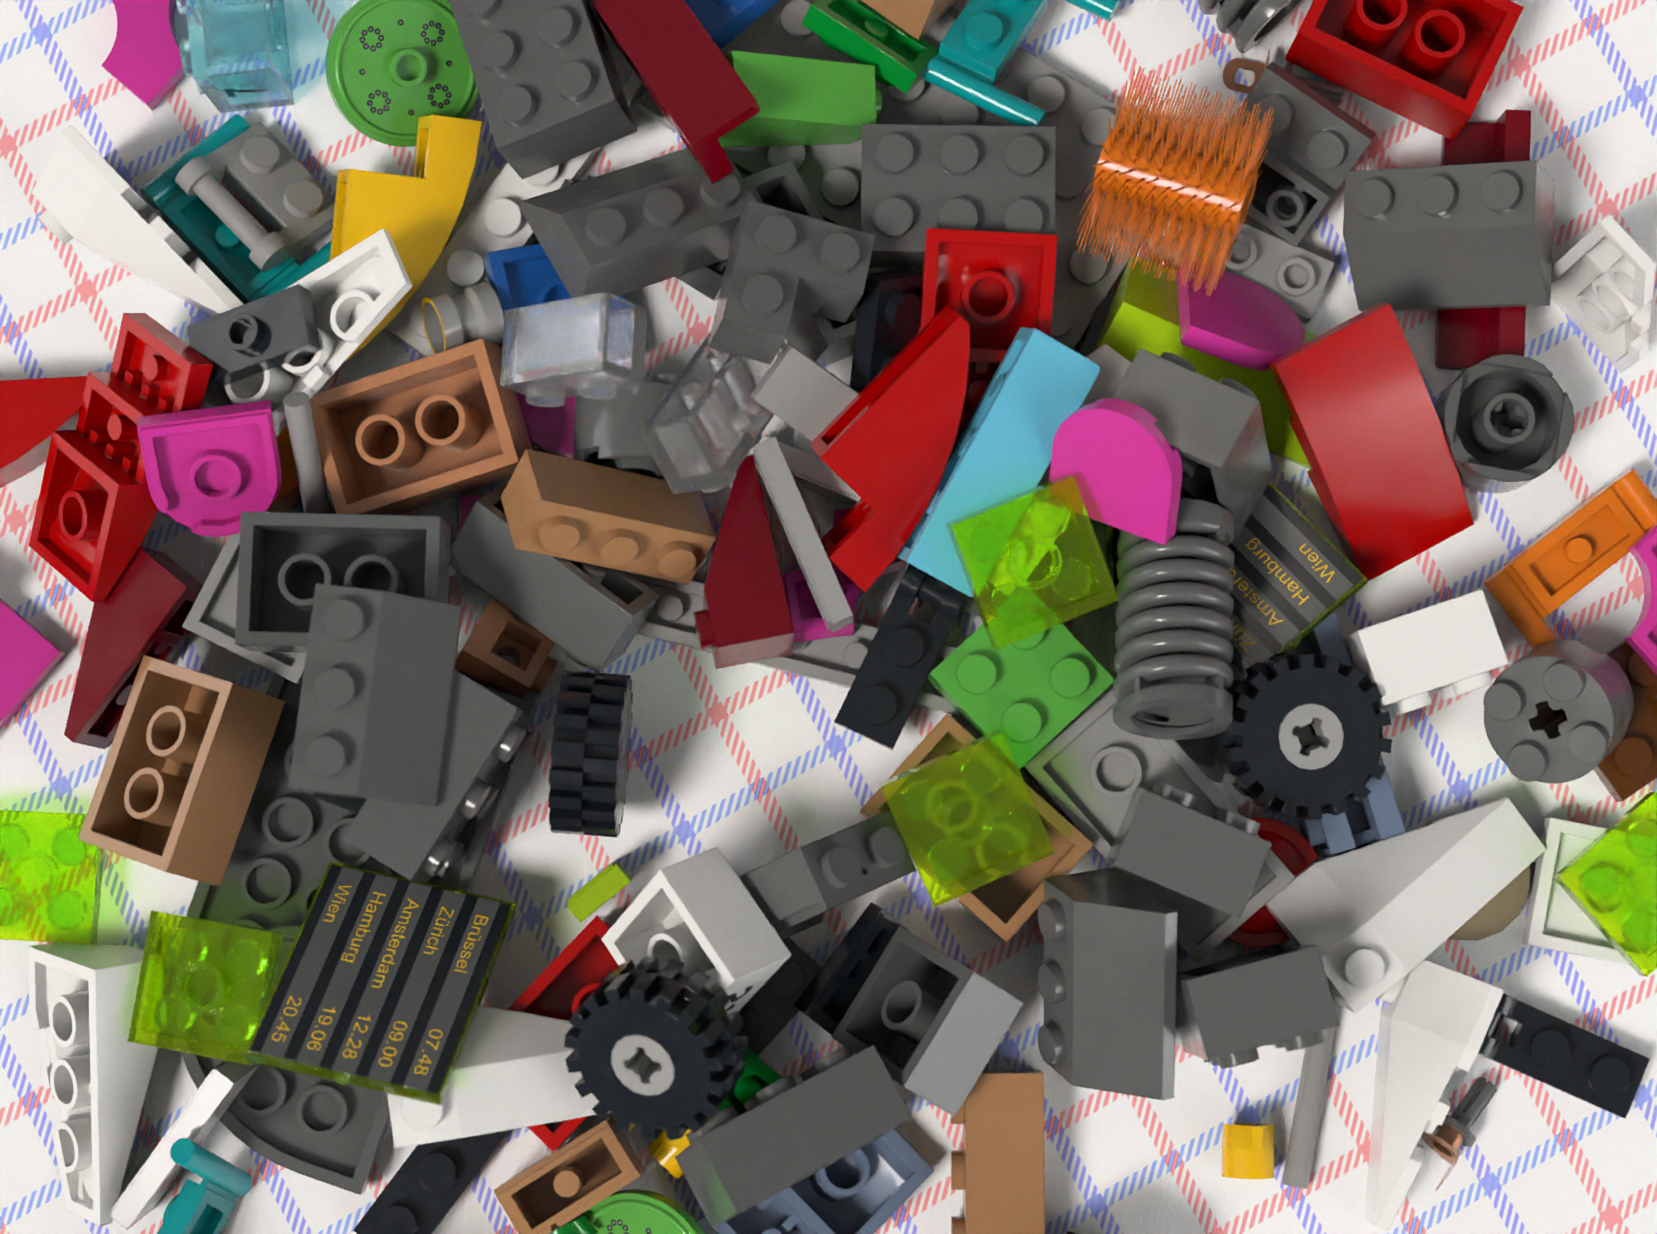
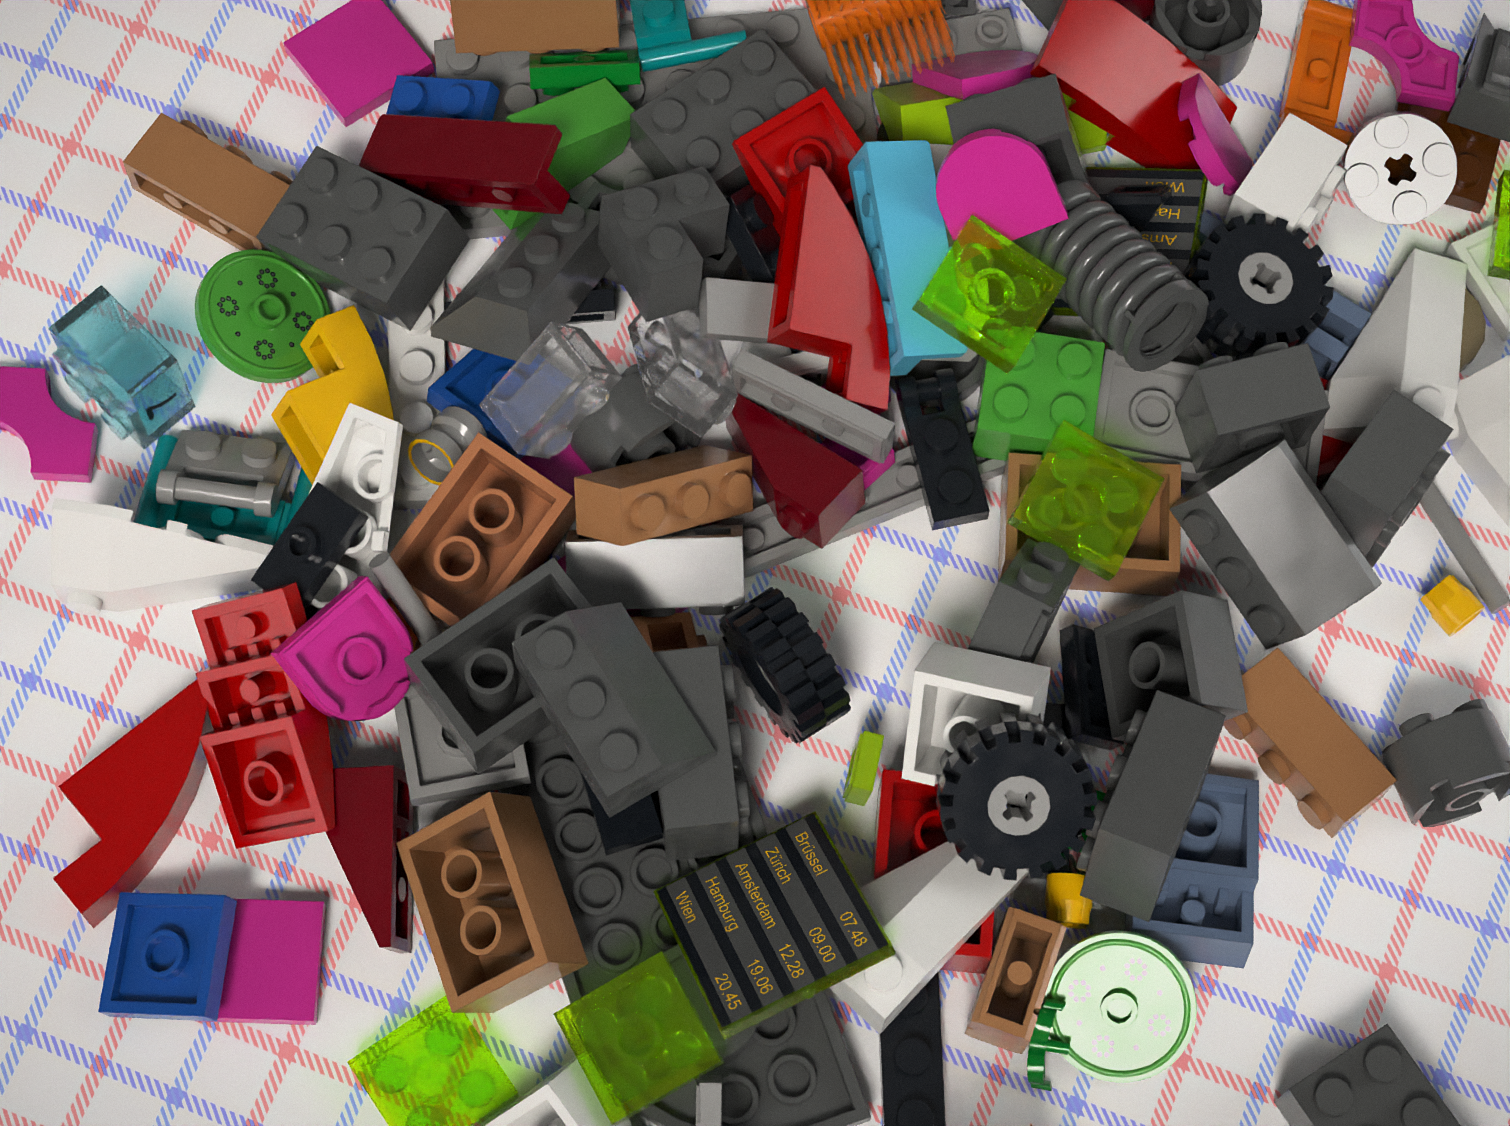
camera: 45 degrees left, 15 degrees down
none -> black slope [1105,185,1172,232]
none -> dark pink tile [1177,73,1252,196]

